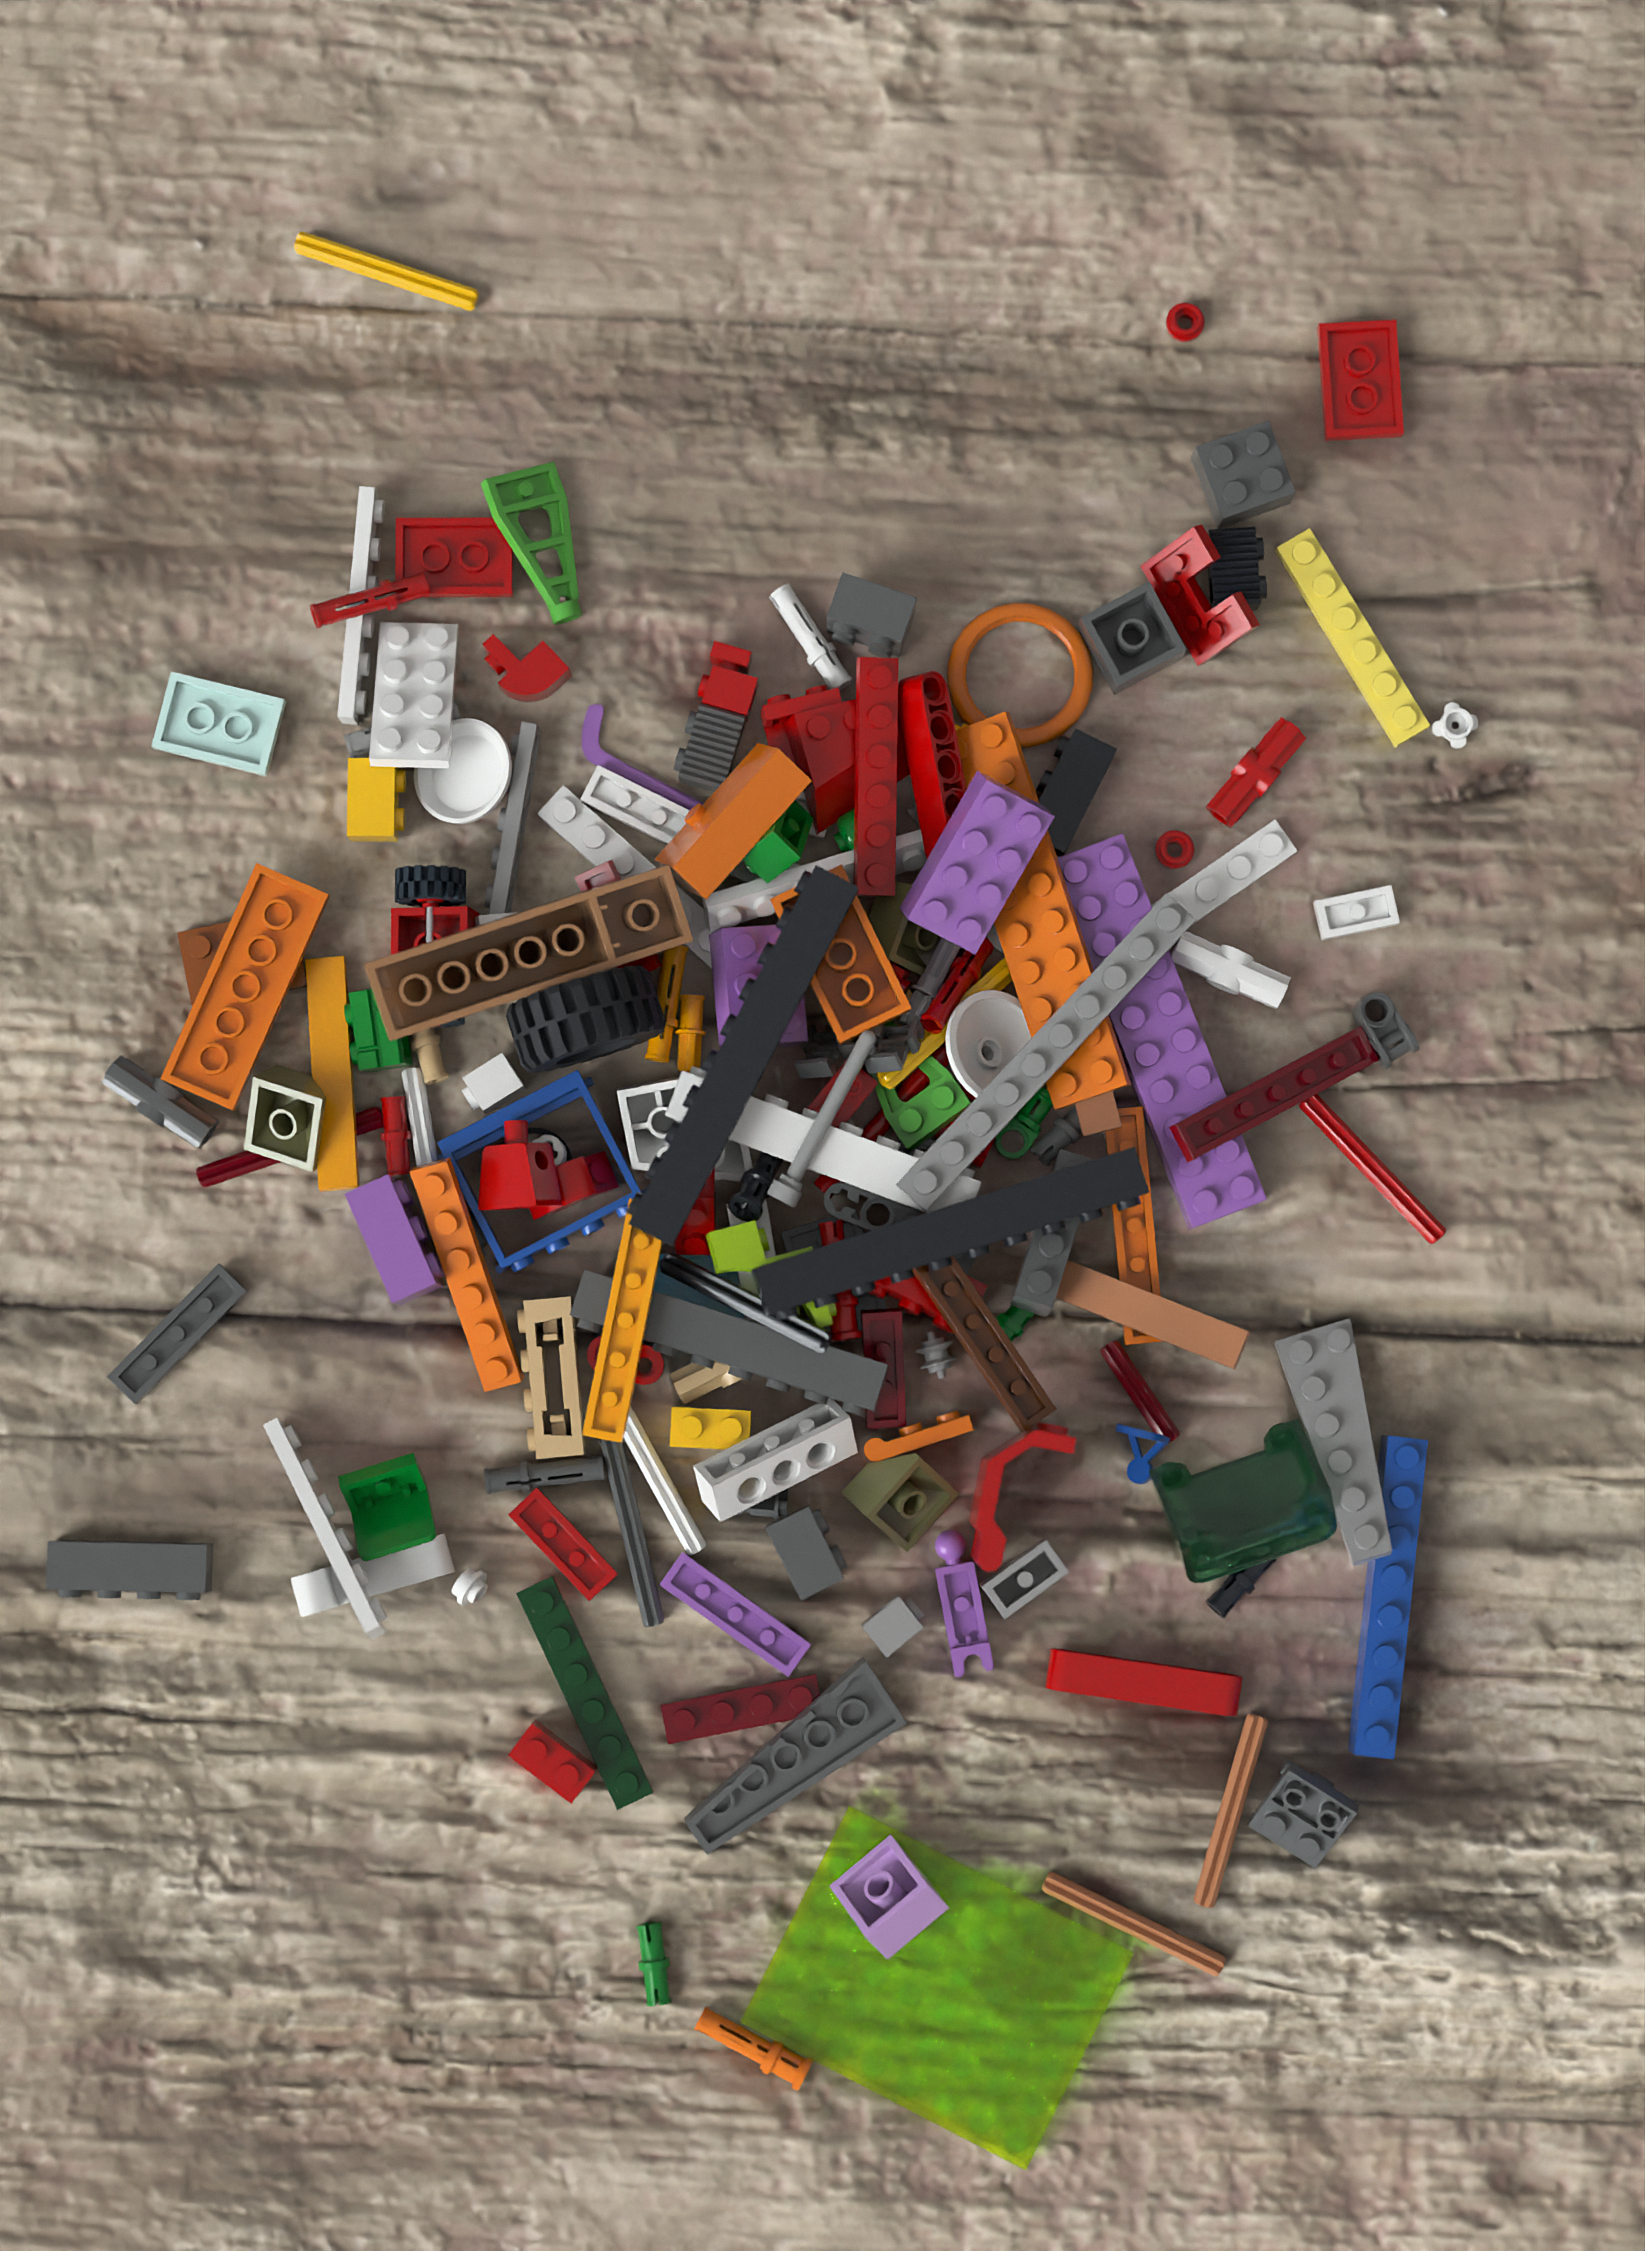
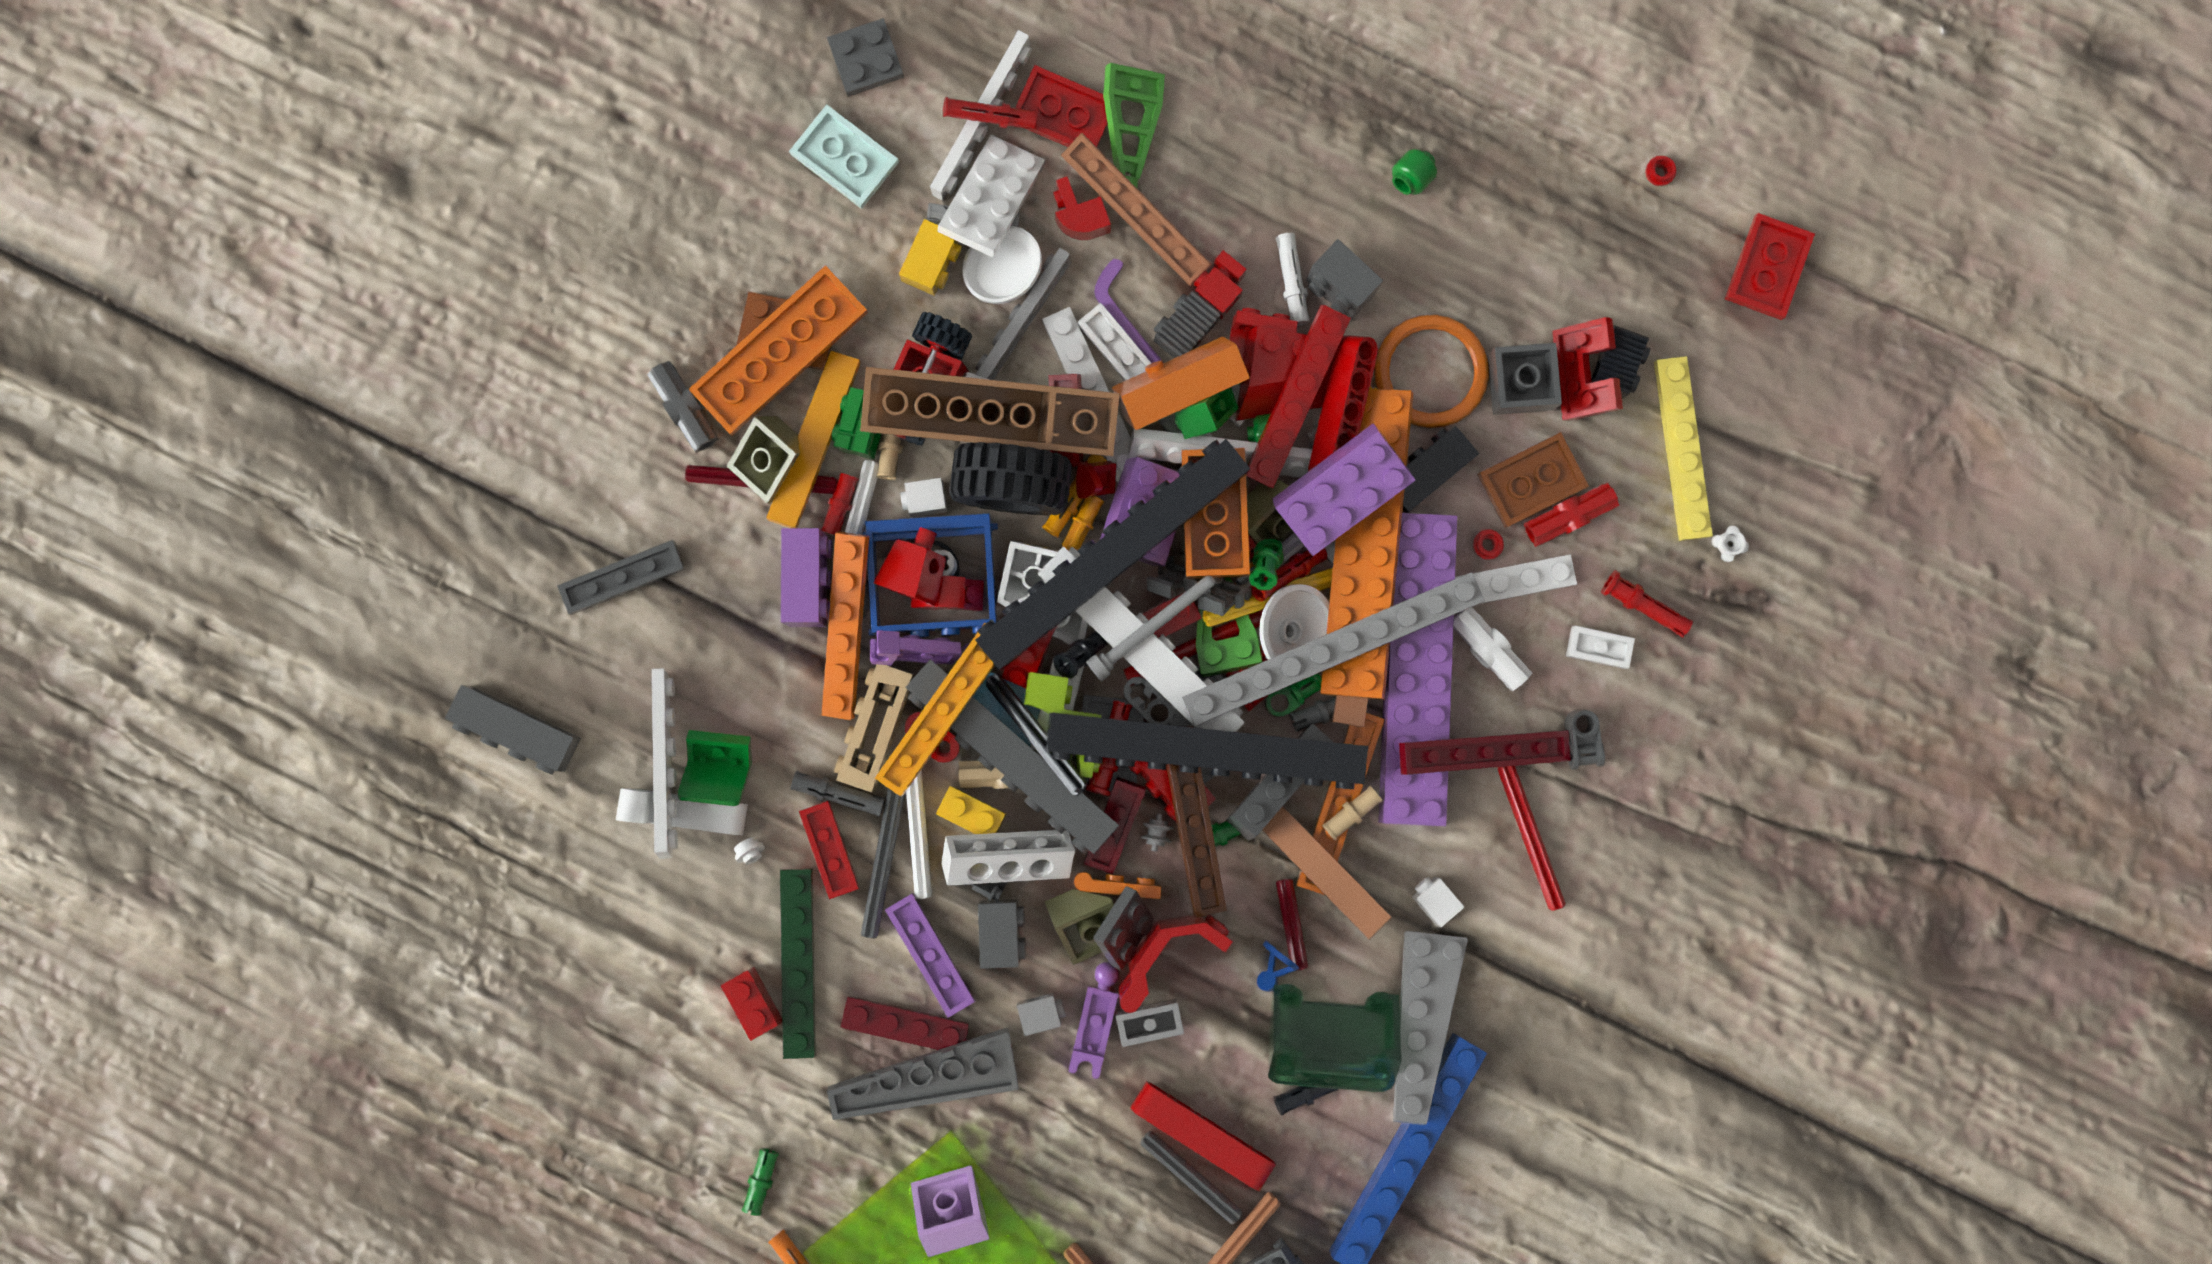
camera: 20 degrees right, 0 degrees up
dark grey piece [1191,420,1296,529] -> none
none -> dark grey plate [827,18,904,97]
none -> medium lavender plate [870,630,970,666]
none -> nougat tile [1060,133,1212,286]
none -> red tile [1076,461,1117,499]
none -> dark grey plate [1093,886,1154,971]
none -> dark grey axle [1141,1131,1242,1224]
none -> green connector [1249,538,1284,590]
none -> tan pin [1322,786,1383,840]
none -> green head [1392,149,1437,195]
none -> white brick [1412,877,1464,927]
none -> dark orange plate [1477,432,1589,528]
none -> red pin [1601,570,1693,638]

